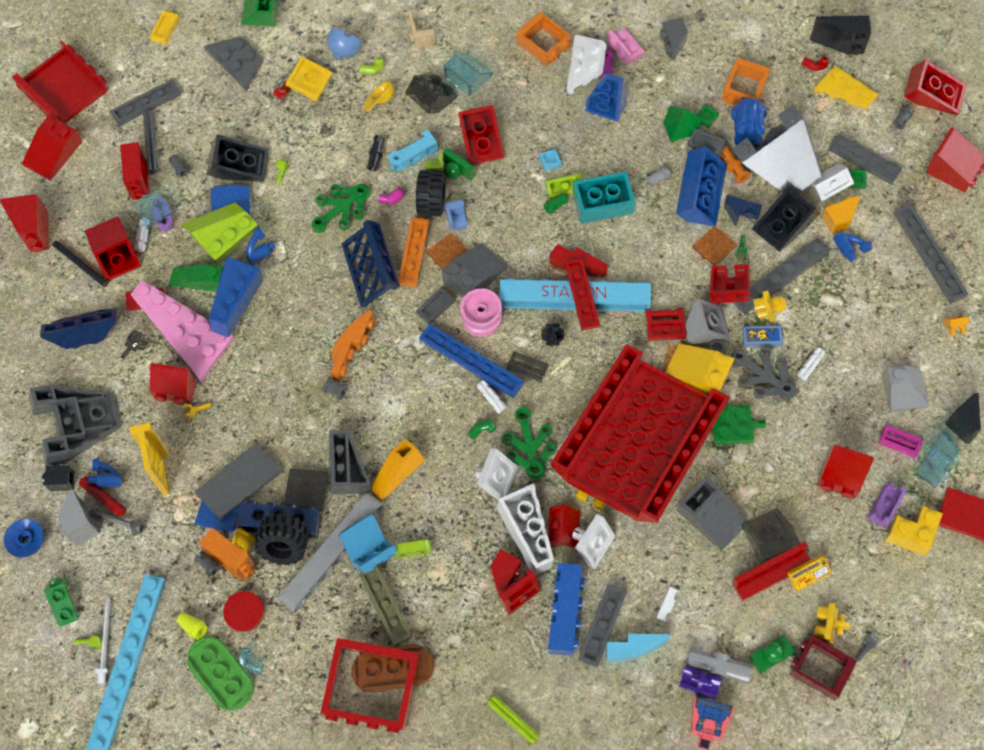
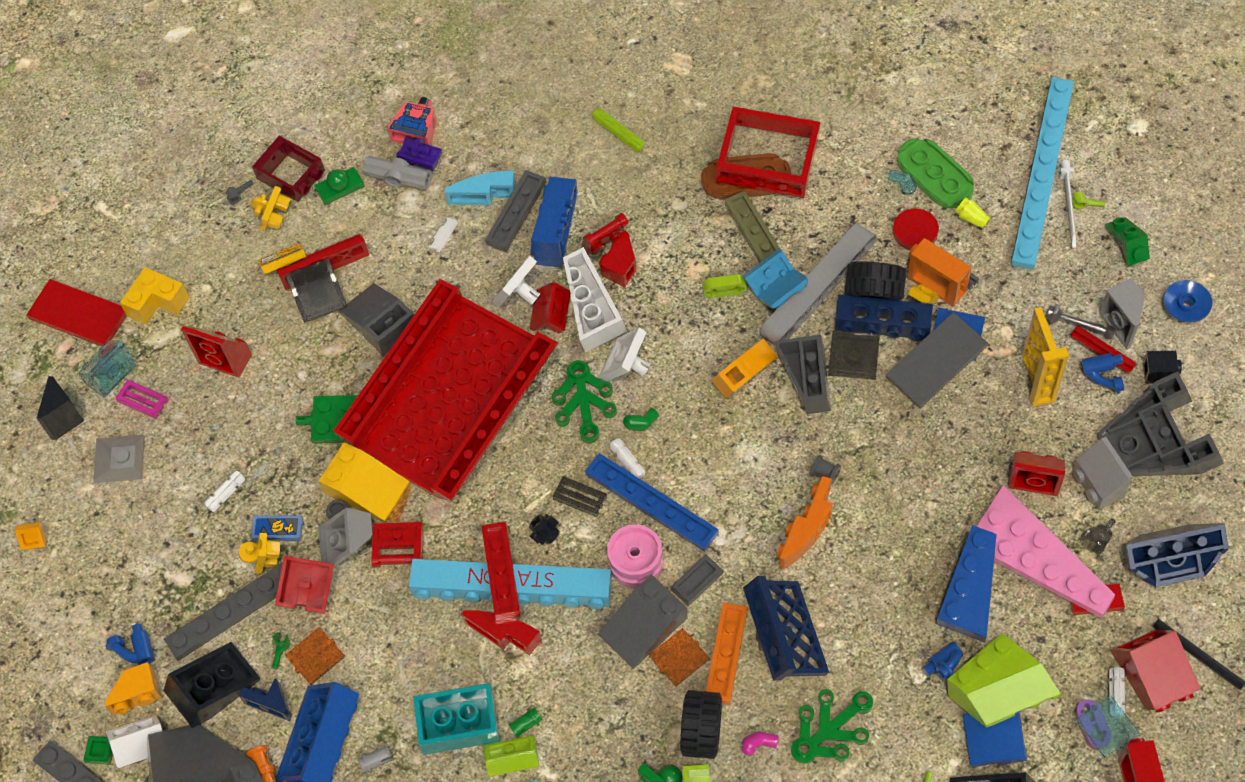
camera: 175 degrees left, 5 degrees down
green slope [169,264,223,292] -> none
yellow hand [183,402,211,418] -> none
medium blue panel [445,200,468,231] -> none
dark grey plant [731,347,796,399] -> none
medium lavender hinge [867,482,907,528] -> none
dark grey plate [893,204,968,304] -> none
none -> light grey slope [1073,437,1133,510]

